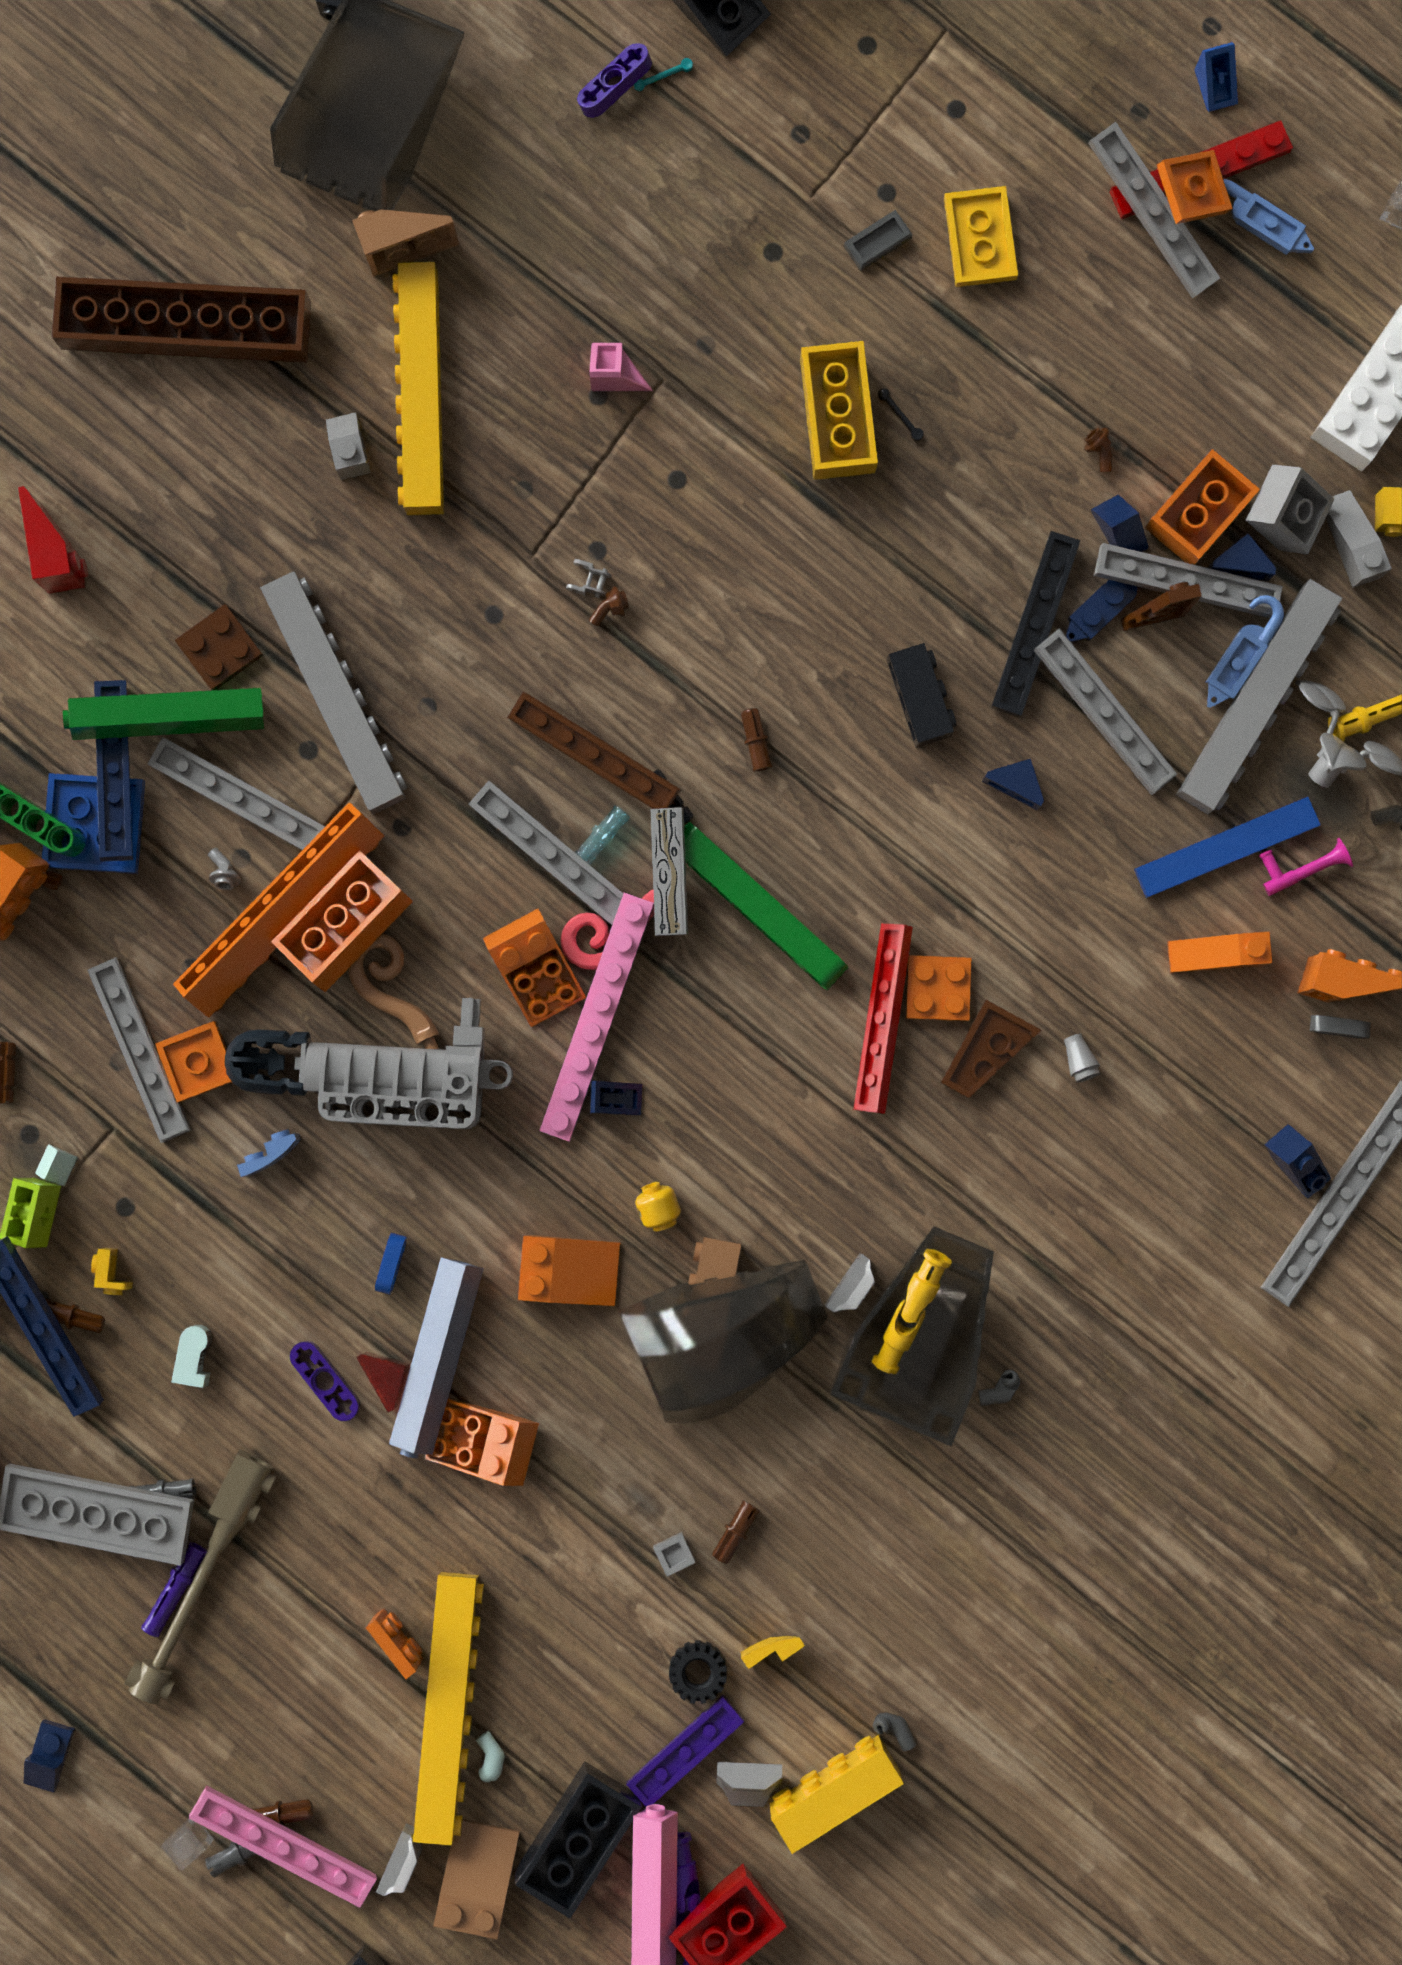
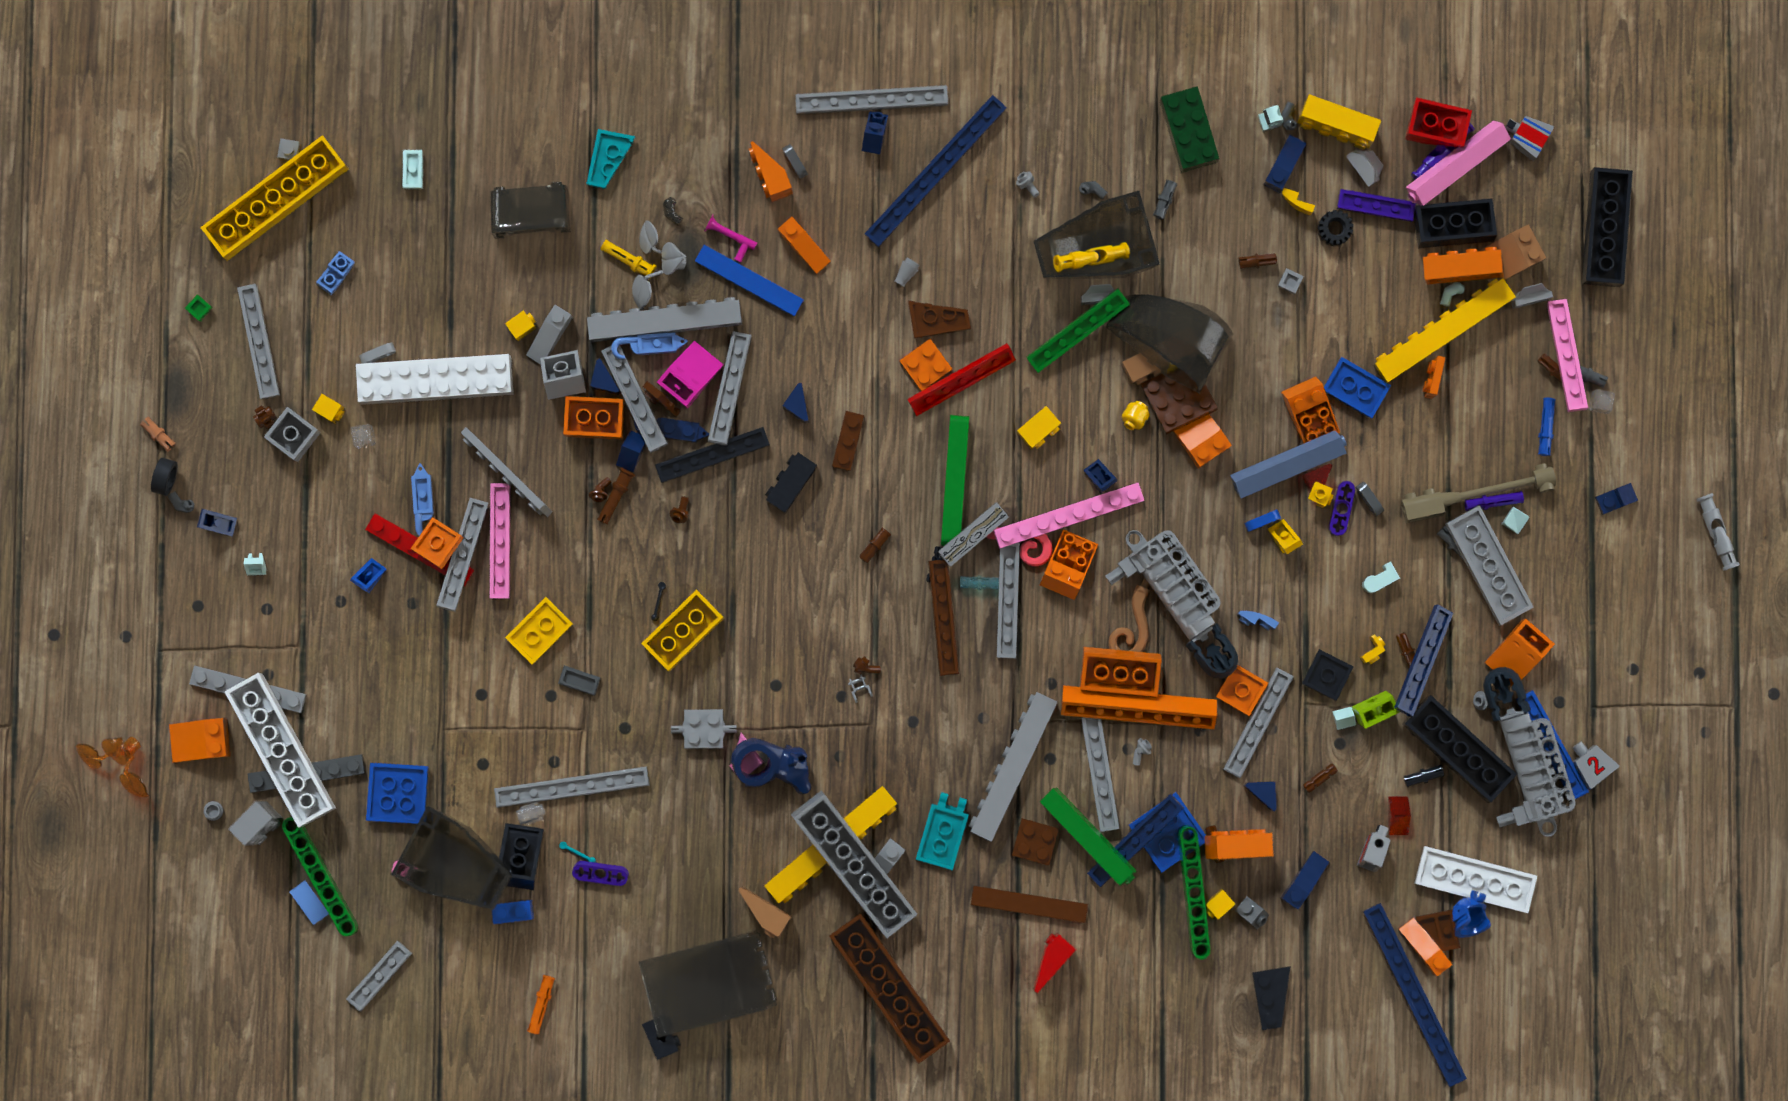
camera: 125 degrees left, 0 degrees up
none -> light grey wing [461,427,553,517]
none -> bright pink plate [490,483,510,599]
none -> light grey tile [494,767,650,808]
none -> clear brick [516,801,546,825]
none -> reddish brown pin [597,467,636,525]
none -> dark pink slope [657,341,724,409]
none -> reddish brown plate [669,496,689,523]
none -> light grey plate [671,709,737,749]
none -> dark blue animal [731,738,811,795]
none -> light grey brick [791,790,918,938]
none -> reddish brown plate [832,411,864,471]
none -> dark blue plate [864,95,1007,248]
none -> teal tile [916,792,969,870]
none -> reddish brown tile [971,886,1088,923]
none -> light grey plate [1016,172,1040,198]
none -> yellow brick [1017,406,1061,450]
none -> green plate [1026,288,1130,373]
none -> reddish brown plate [1141,359,1218,435]
none -> dark grey pin [1153,180,1177,220]
none -> dark green brick [1160,86,1219,173]
none -> dark blue slope [1244,781,1277,812]
none -> light aqua leg [1258,105,1283,132]
none -> dark blue slope [1263,135,1306,193]
none -> yellow slope [1268,519,1303,554]
none -> black plate [1301,649,1354,701]
none -> yellow bracket [1308,482,1333,508]
none -> blue plate [1324,357,1391,419]
none -> dark grey beam [1355,481,1384,517]
none -> orange brick [1423,247,1504,285]
none -> light aqua slope [1502,507,1529,534]
none -> blue pin [1538,398,1556,456]

